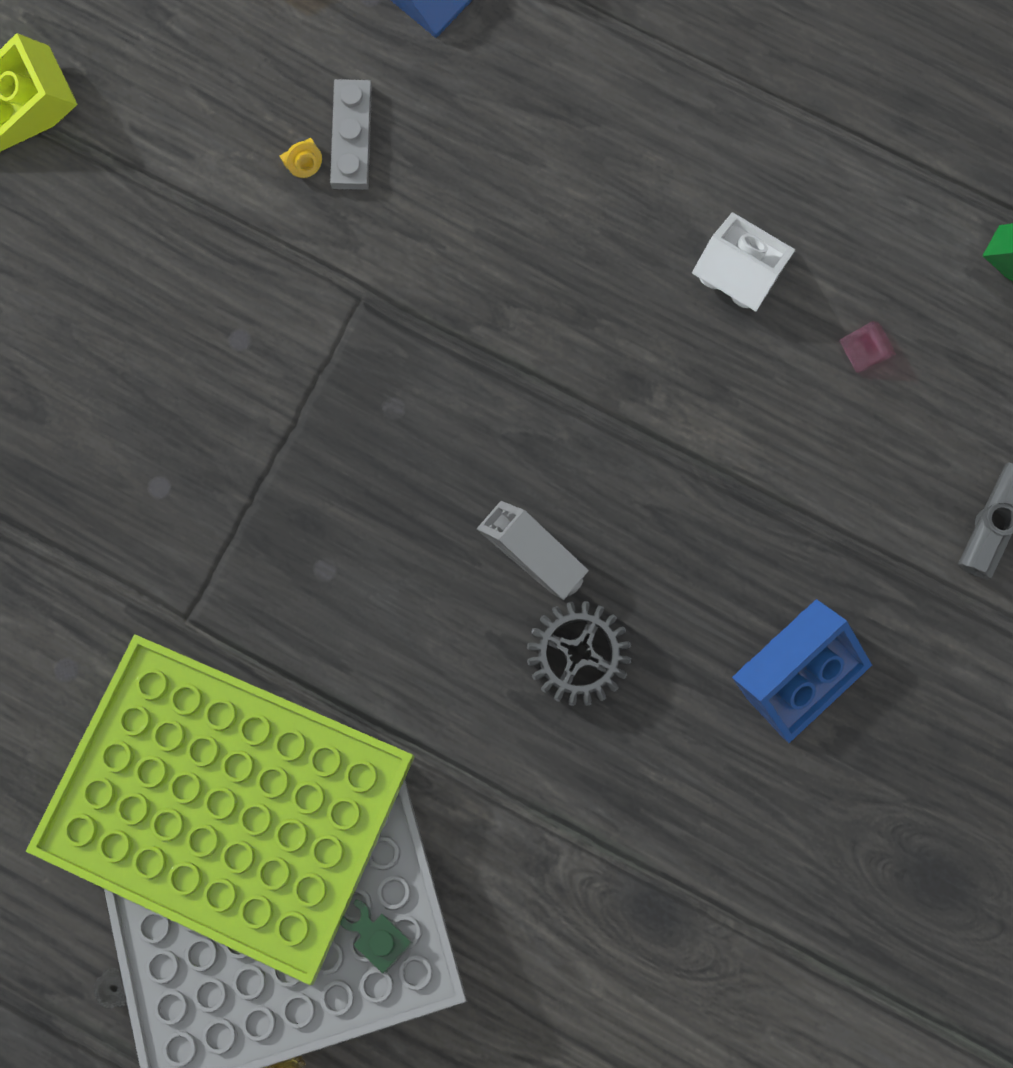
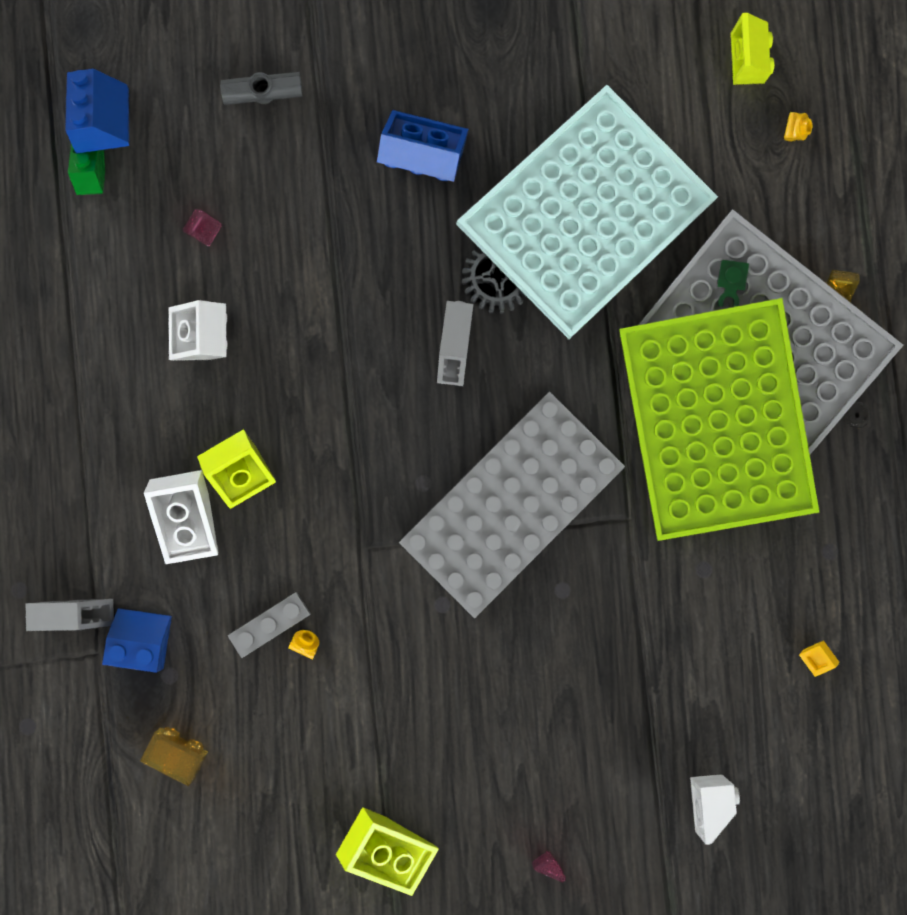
camera: 130 degrees left, 5 degrees up
none -> white slope [144,470,218,564]
none -> neon yellow slope [197,429,276,509]
none -> light grey plate [399,391,625,618]
none -> light aqua plate [456,85,718,339]

